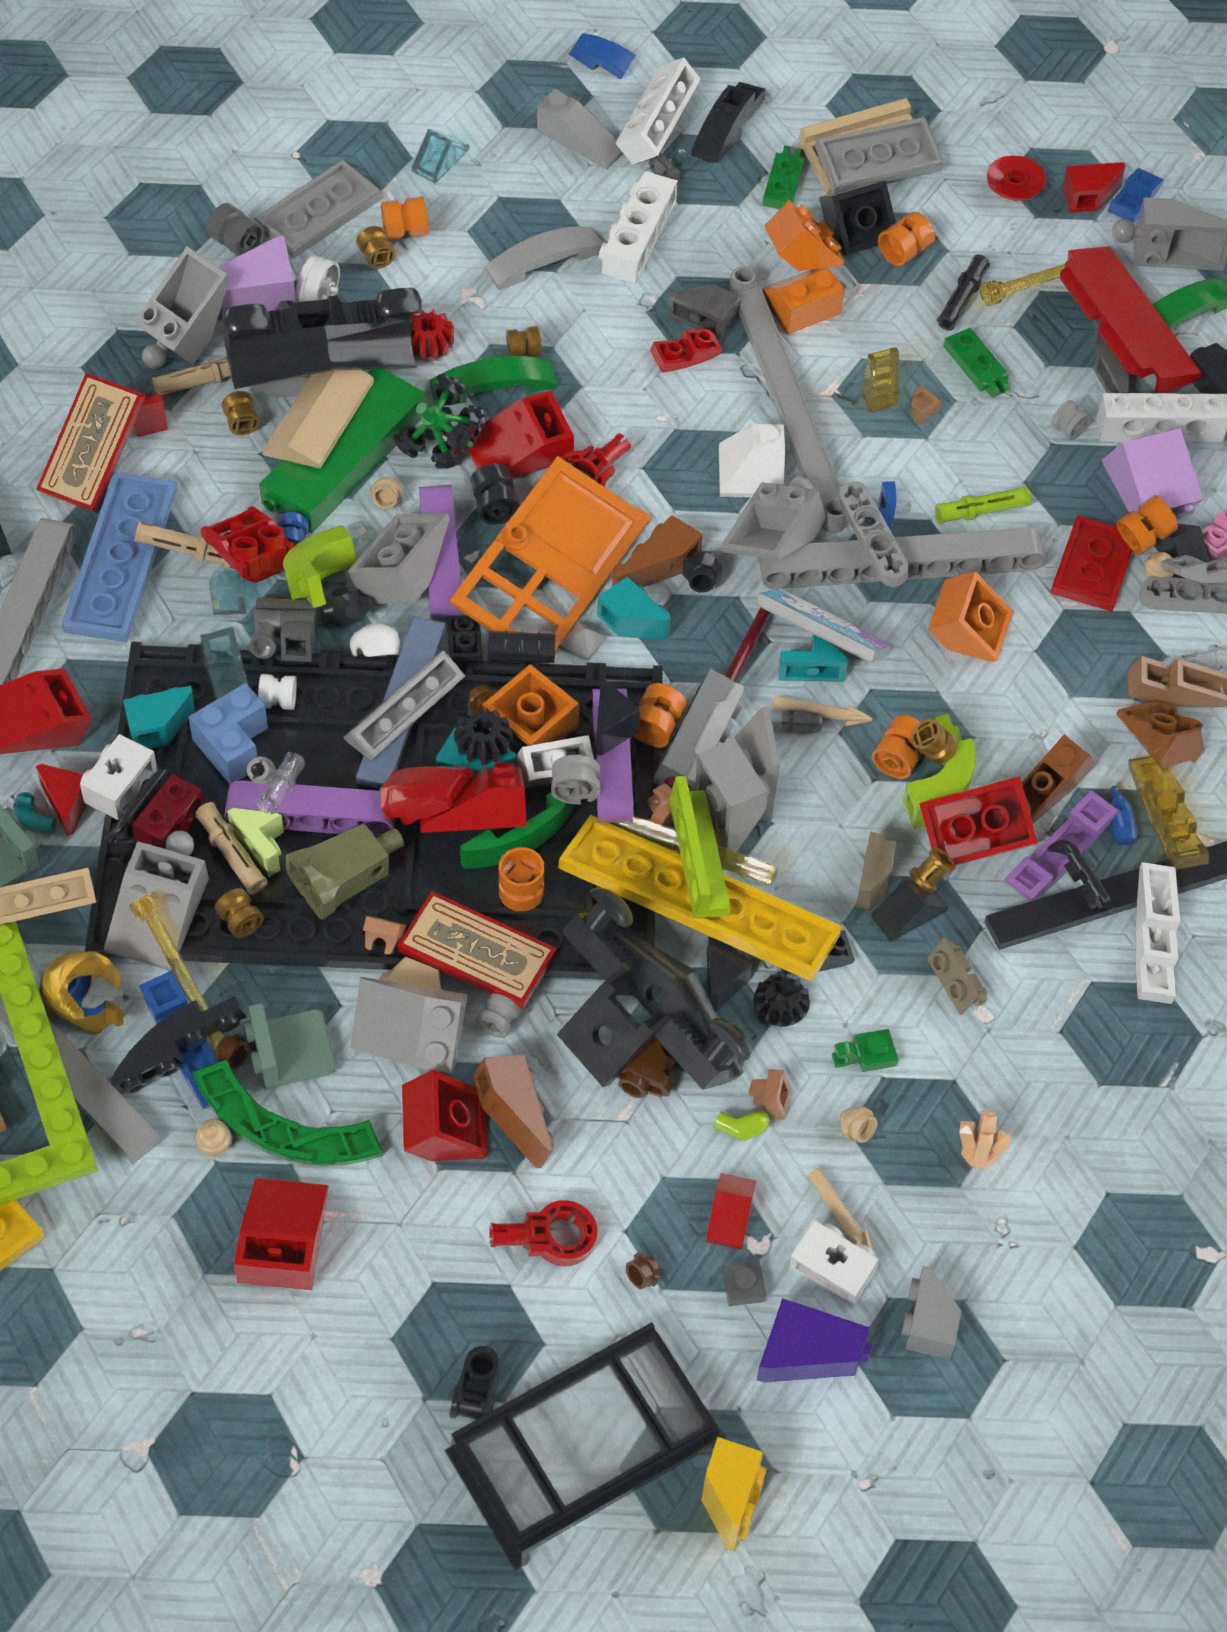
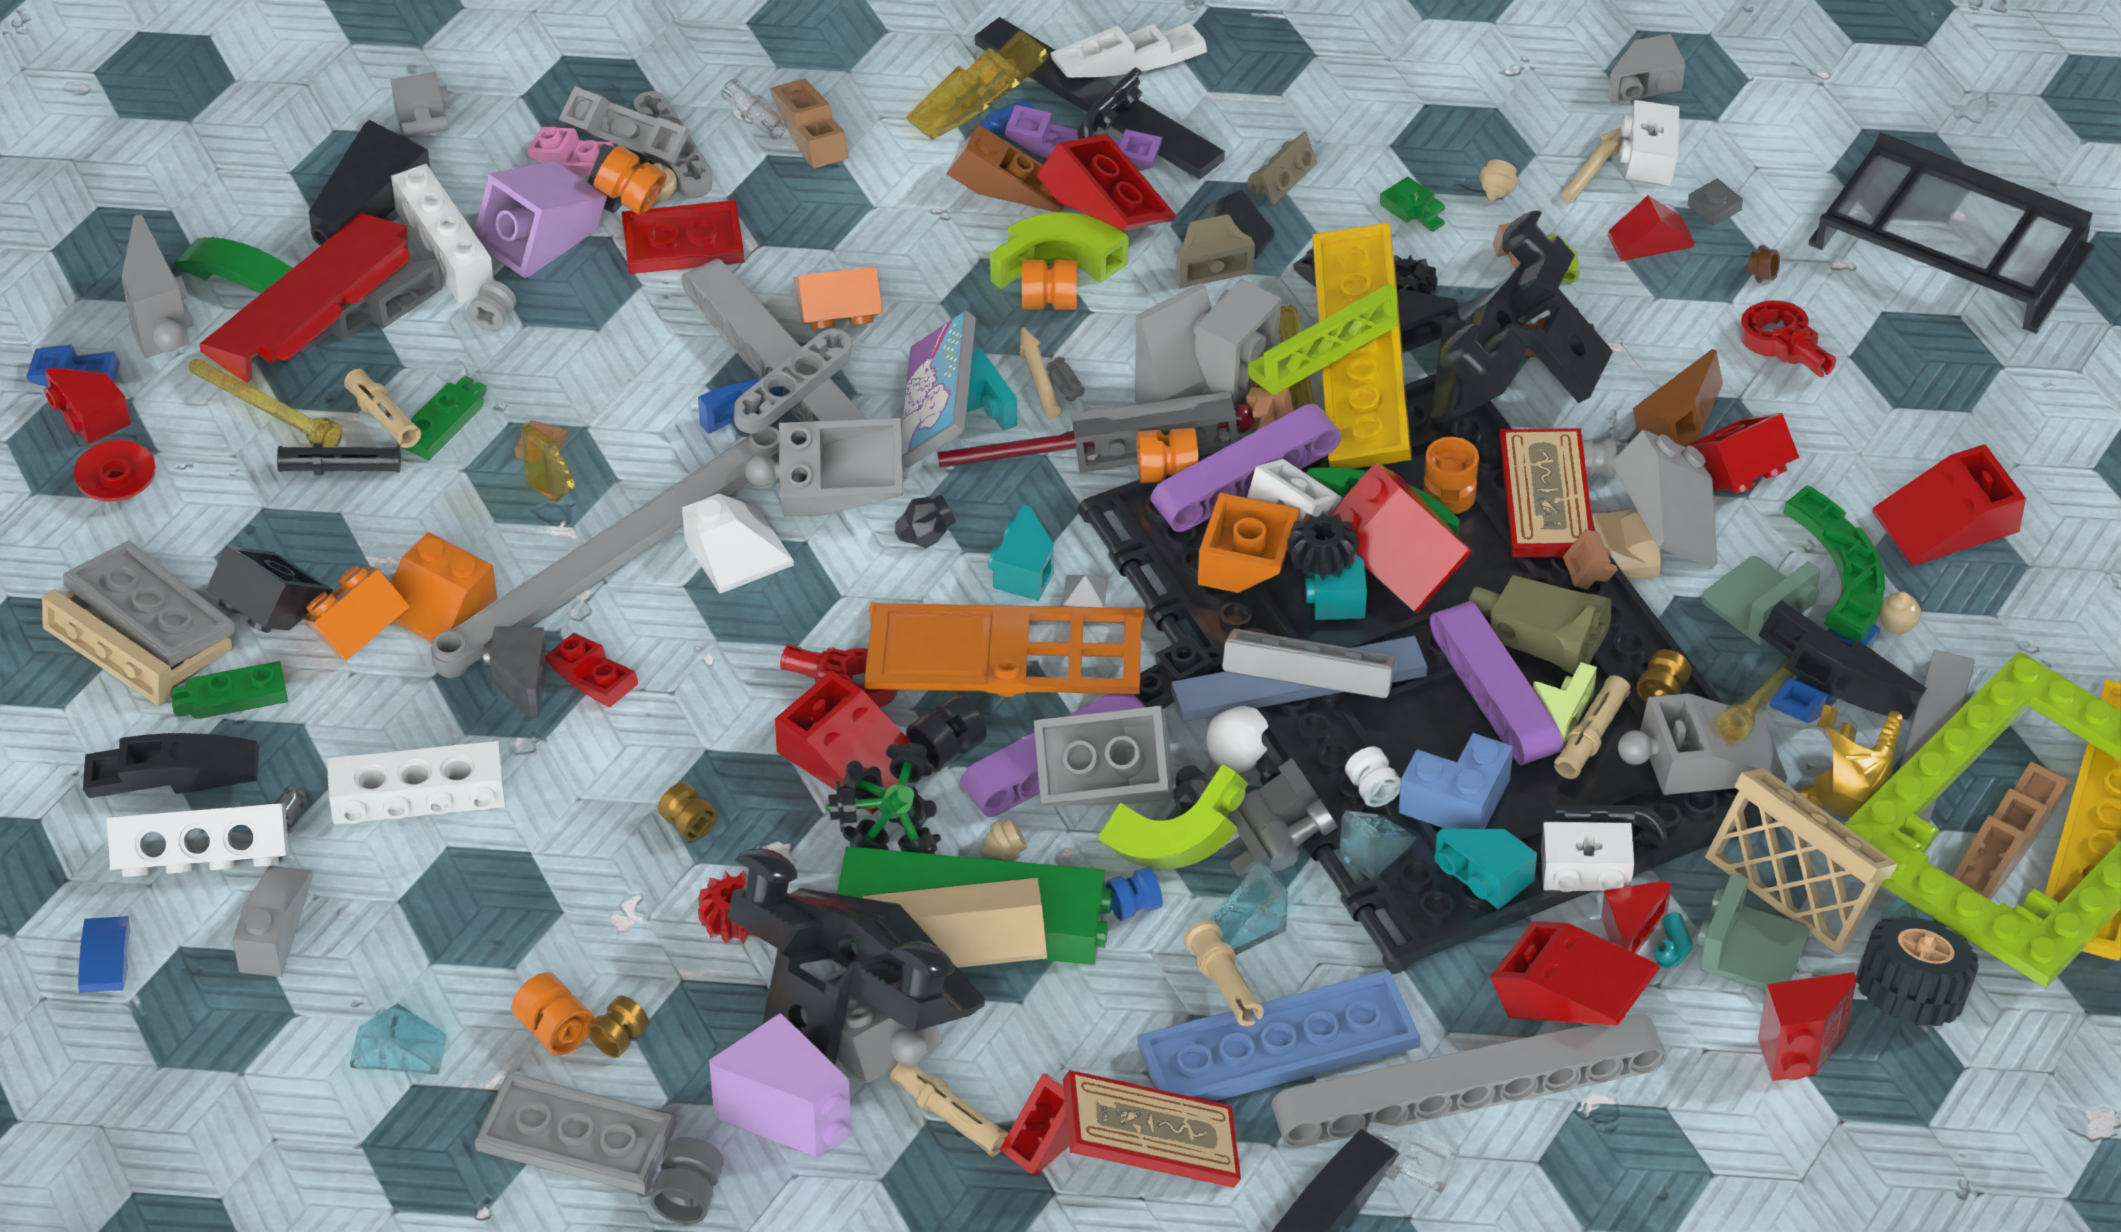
camera: 115 degrees left, 10 degrees down
dark red brick [132,774,204,849] -> none
light grey slope [134,246,231,369] -> none
red slope [201,506,294,583] -> none
pearl gold wheel [221,391,260,436] -> none
light grey pin [247,757,276,784] -> none
clear pin [257,753,305,814] -> none
white wheel [295,255,340,302] -> none
red slope [380,766,474,825] -> none
green slope [429,356,557,406] -> none
black piece [449,1346,500,1420] -> none
reddish brown plate [468,685,497,713] -> none
light grey slope [485,226,603,291] -> none
black axle [488,630,556,664] -> none
light grey wheel [551,755,600,804] -> none
black slope [596,681,640,755] -> none
dark orange slope [611,515,703,587] -> none
yellow slope [701,1437,767,1551] -> none
dark purple slope [757,1298,873,1383] -> none
orange wheel [878,212,935,266] -> none
pearl gold bush [909,847,956,893] -> none
pearl gold wheel [911,719,958,764] -> none
lime pin [934,486,1031,524] -> none
light nougat rock [959,1110,1011,1169] -> none
dark orange slope [1116,700,1204,771] -> none
none -> tan pin [344,369,421,448]

